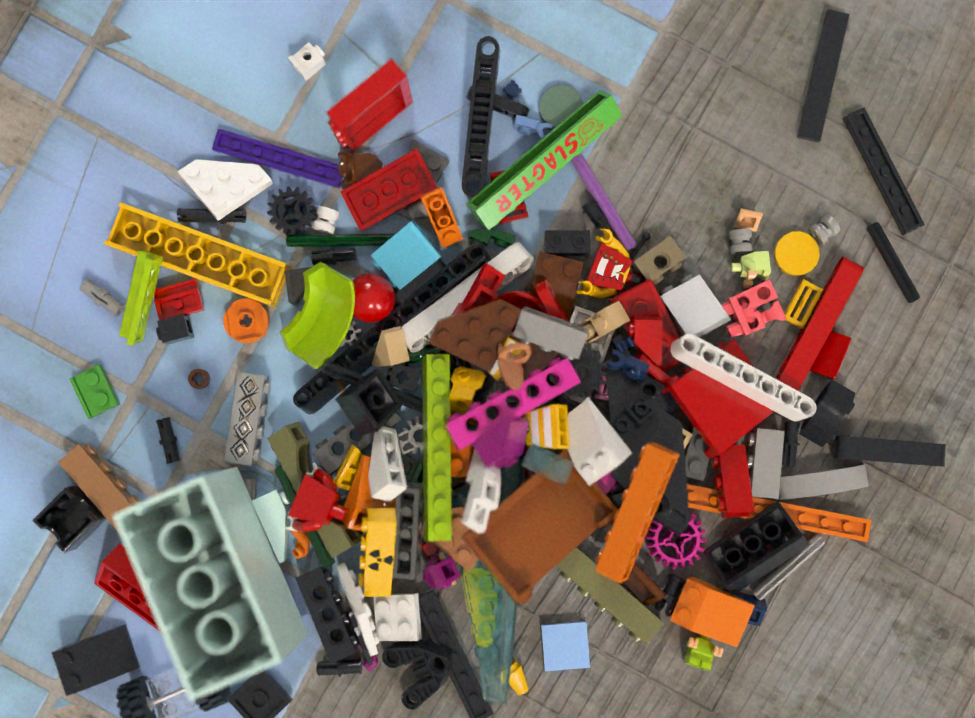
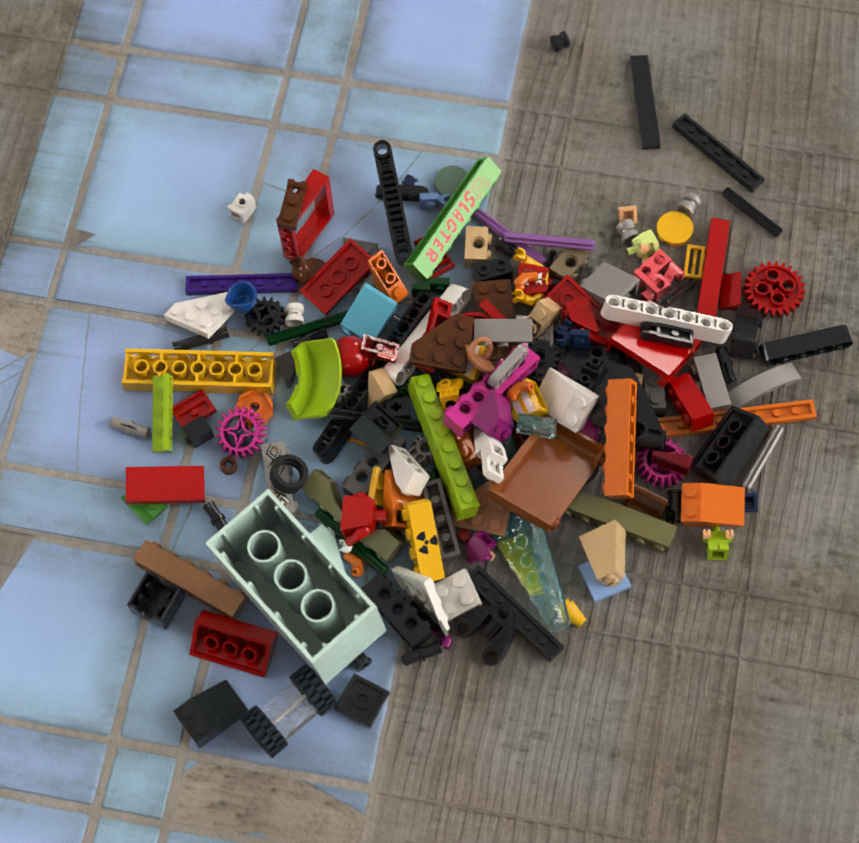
camera: 15 degrees left, 20 degrees down
none -> red tile [126,466,205,504]
none -> dark pink gear [215,406,267,458]
none -> blue helmet [225,281,257,313]
none -> black tyre [269,454,308,494]
none -> reddish brown plate [277,179,308,231]
none -> clear red slope [360,334,400,366]
none -> tan brick [464,226,492,268]
none -> light grey beam [487,344,529,389]
none -> medium lavender axle [504,232,595,251]
none -> orange arm [506,382,534,401]
none -> orange arm [513,272,538,290]
none -> tan slope [579,520,626,587]
none -> black hinge [640,321,693,349]
none -> dark red slope [650,451,694,476]
none -> black axle [659,278,696,308]
none -> red gear [743,261,805,319]

